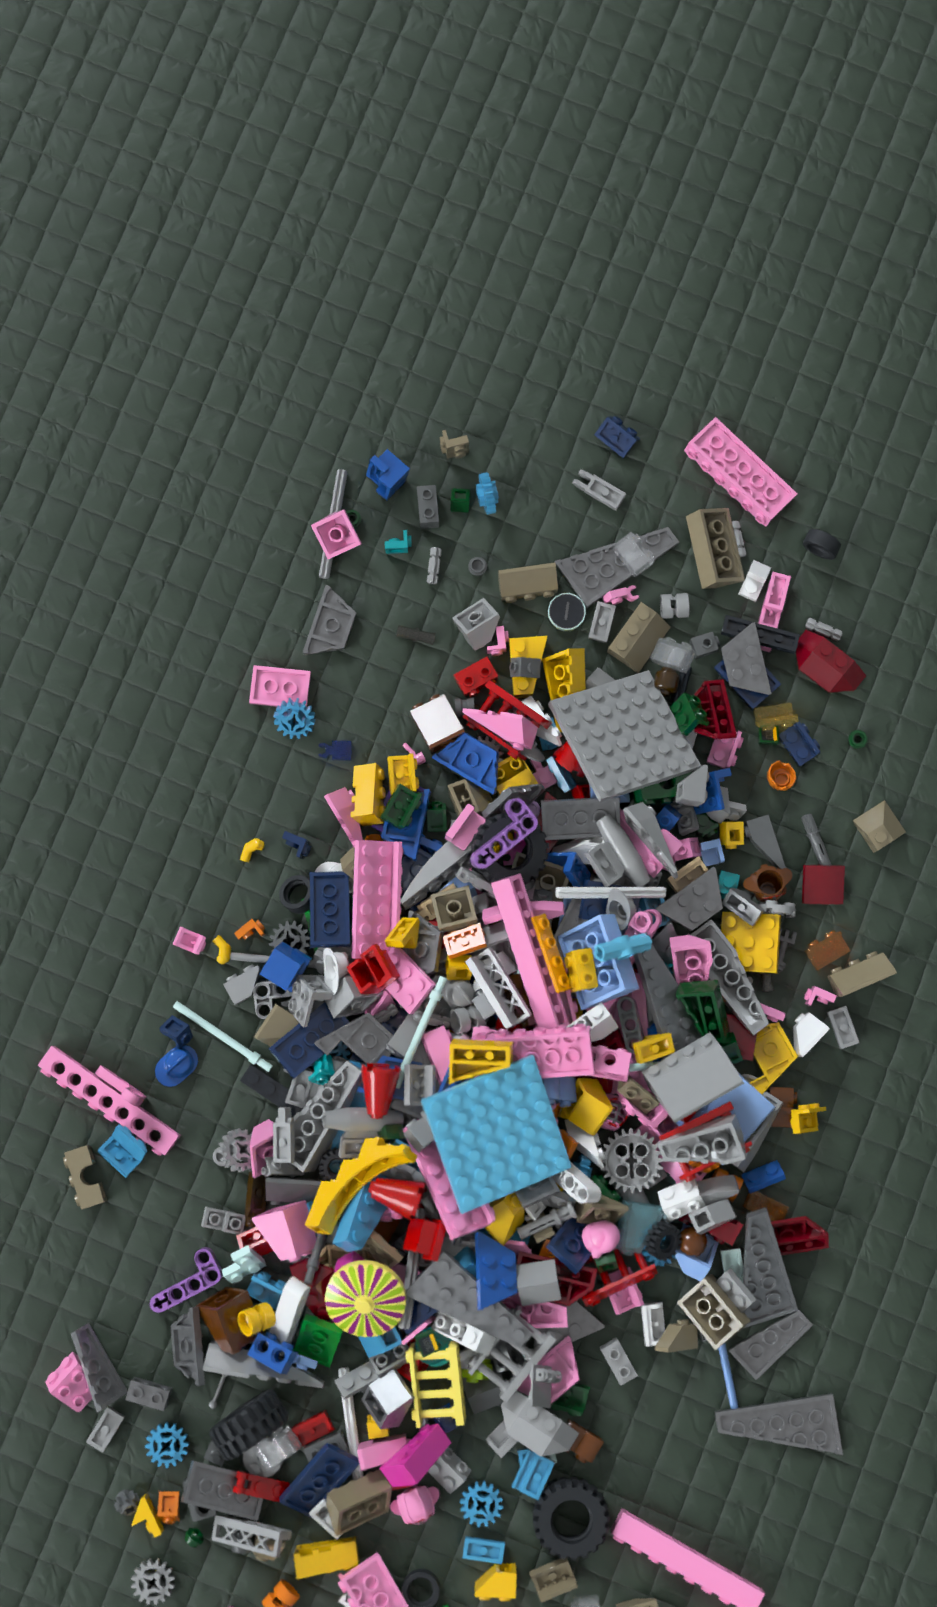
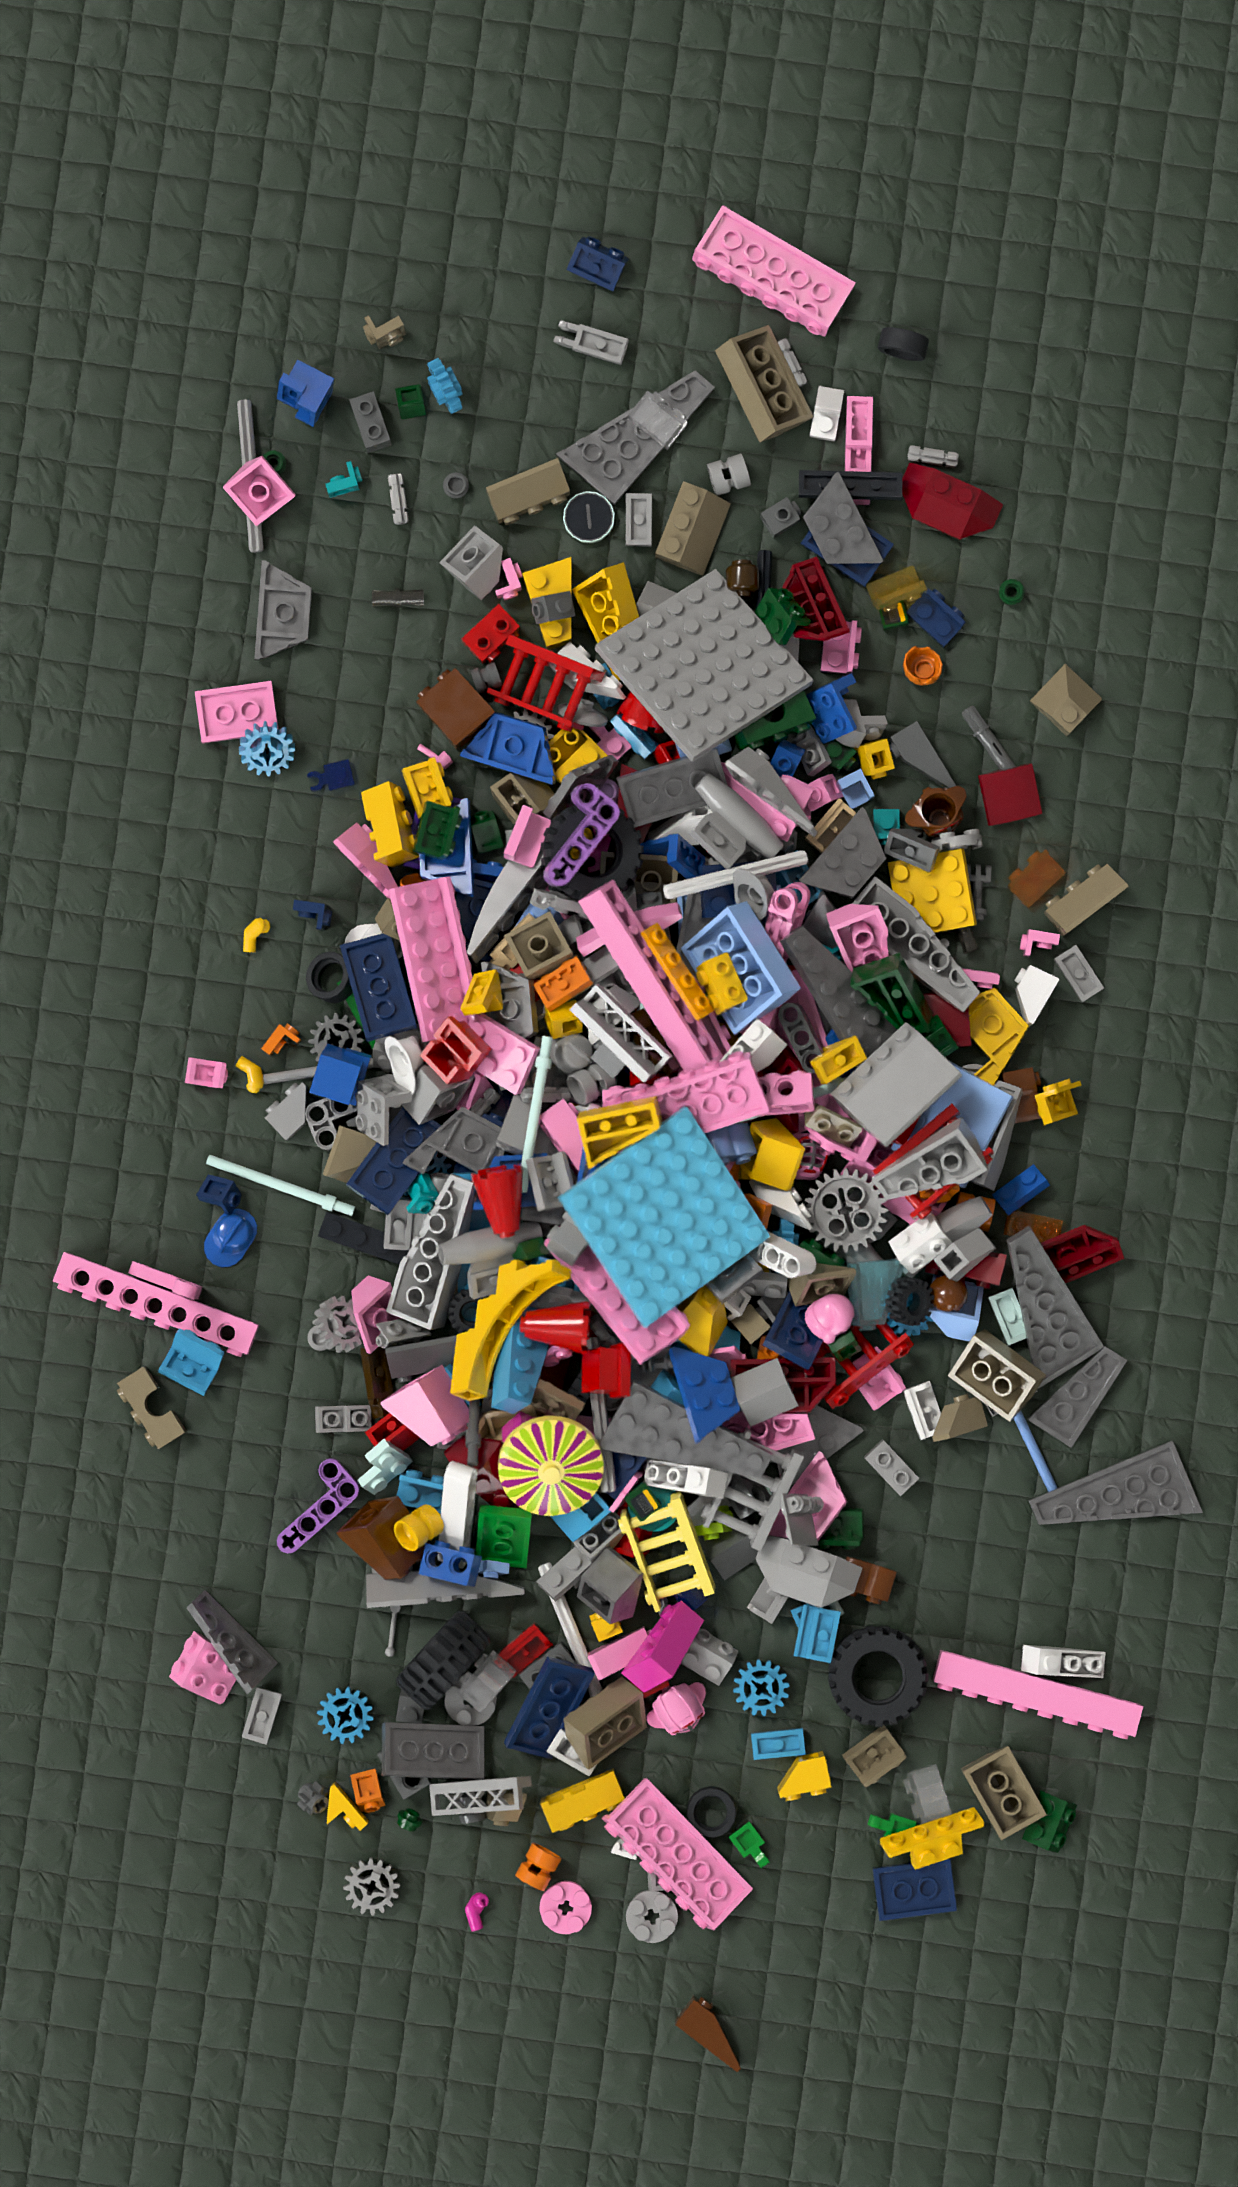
camera: 15 degrees left, 5 degrees up
flat silver brick [125,1377,172,1411] -> none
flat silver wing [171,1306,205,1386] -> none
red plate [233,1471,290,1502] -> none
light grey hinge [273,1107,295,1163] -> none
bright pink wedge [462,708,538,751] -> none
light grey pin [517,1201,577,1240] -> none
medium azure piece [594,933,652,962] -> none
bright pink plate [602,586,639,605] -> none
clear brick [650,637,696,673] -> none
light grey slope [675,765,709,807] -> none
light grey plate [716,1268,756,1313] -> none
none -> white slope [1021,1645,1106,1678]

